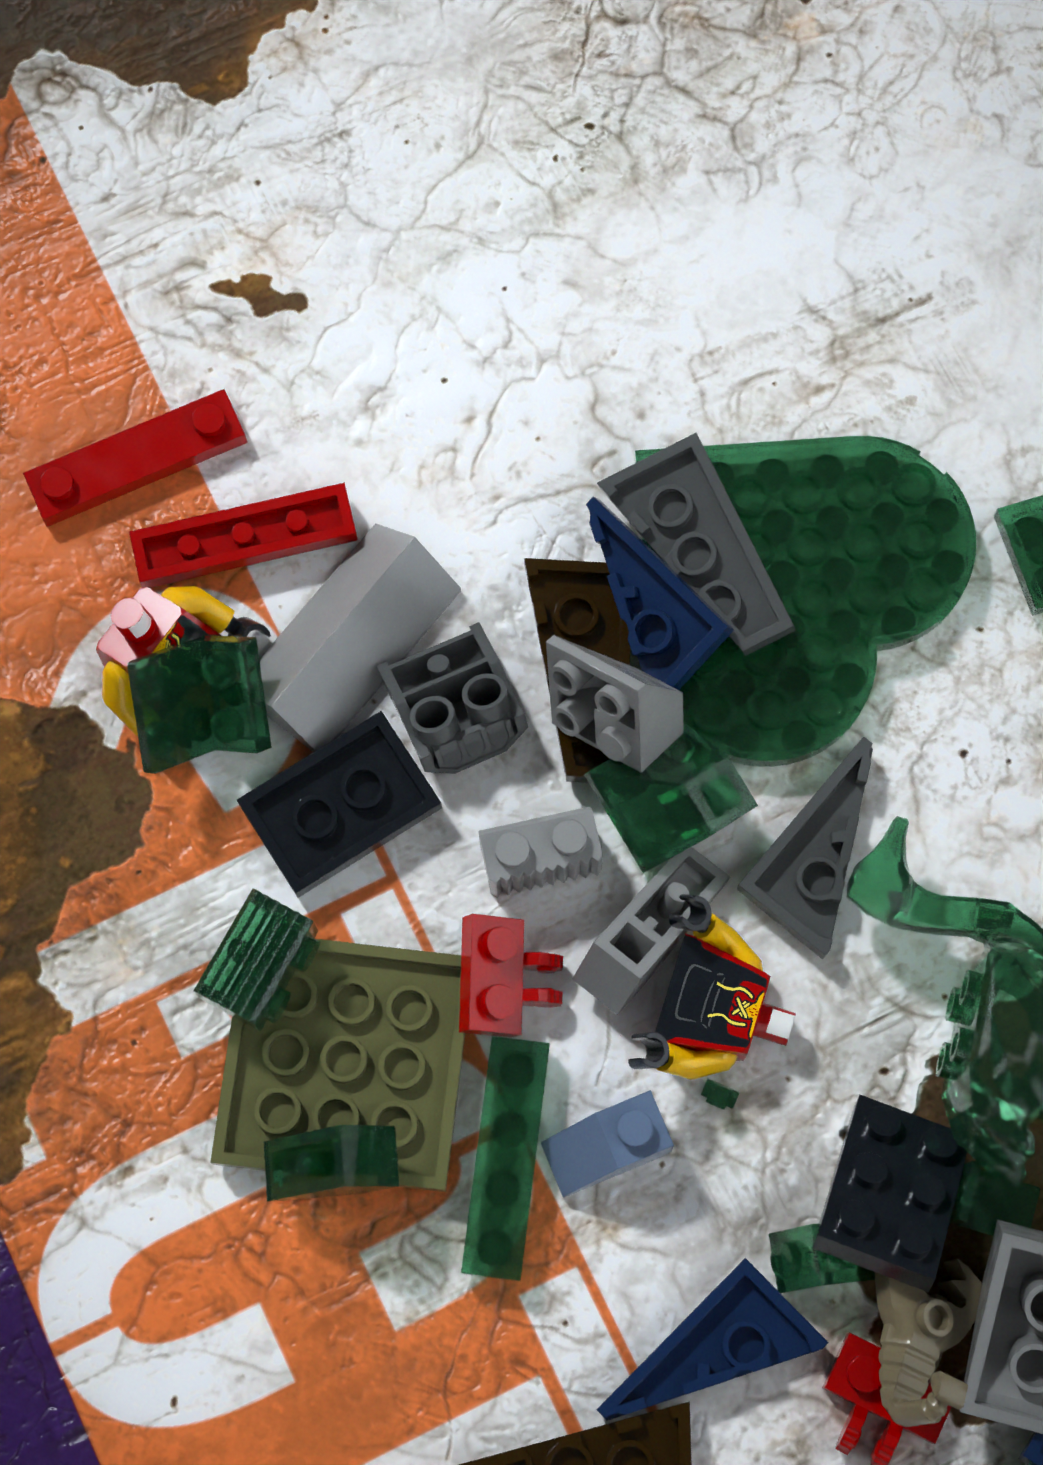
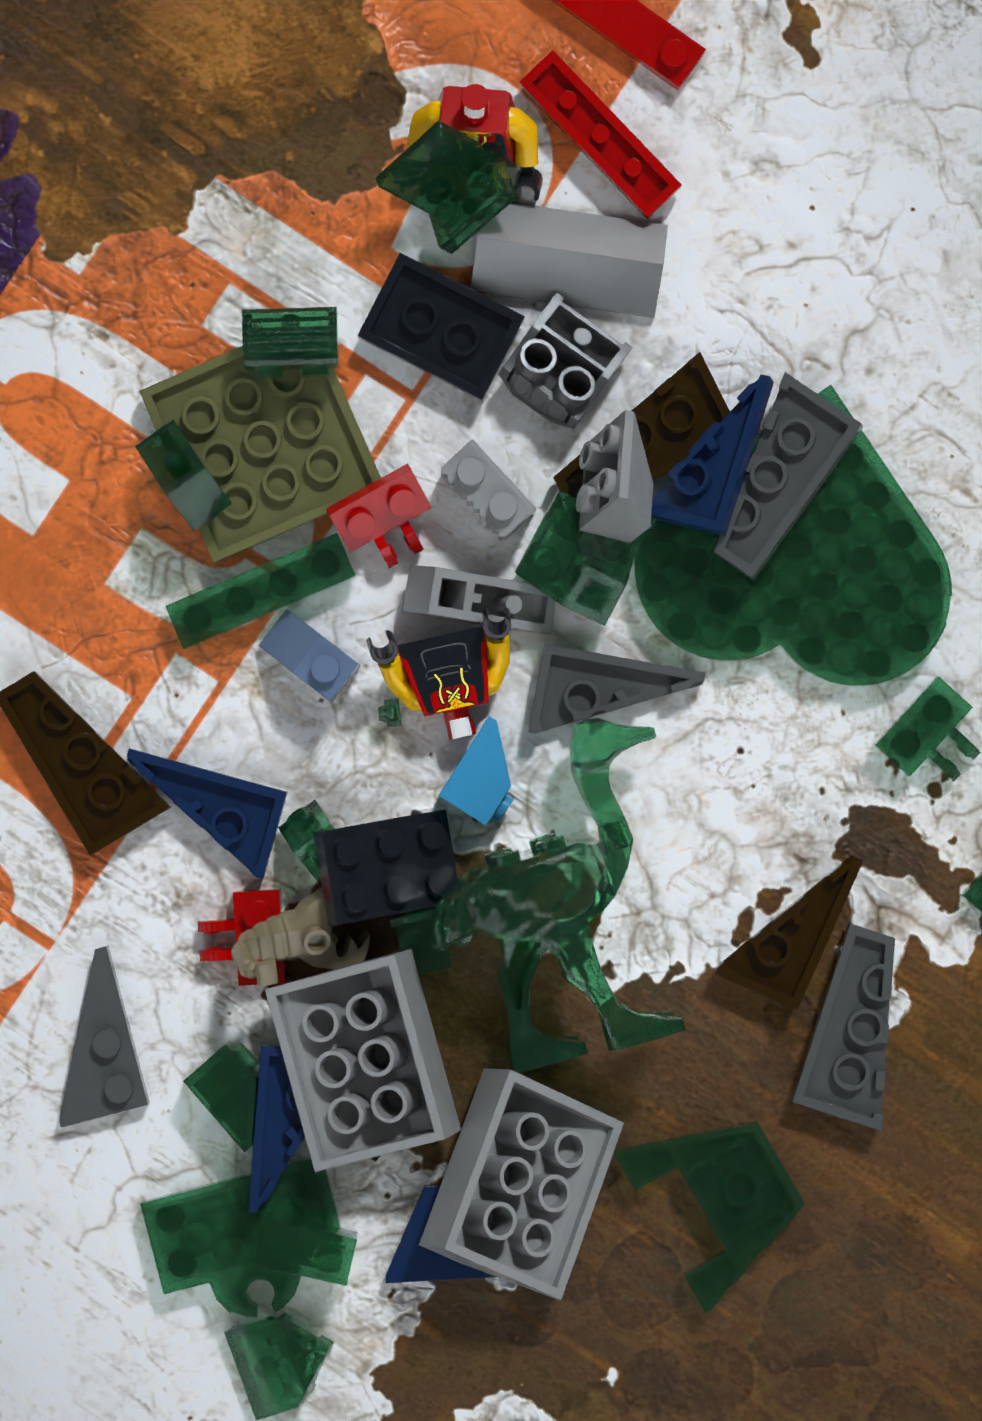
camera: 55 degrees right, 15 degrees up
none -> dark azure slope [438,716,514,826]

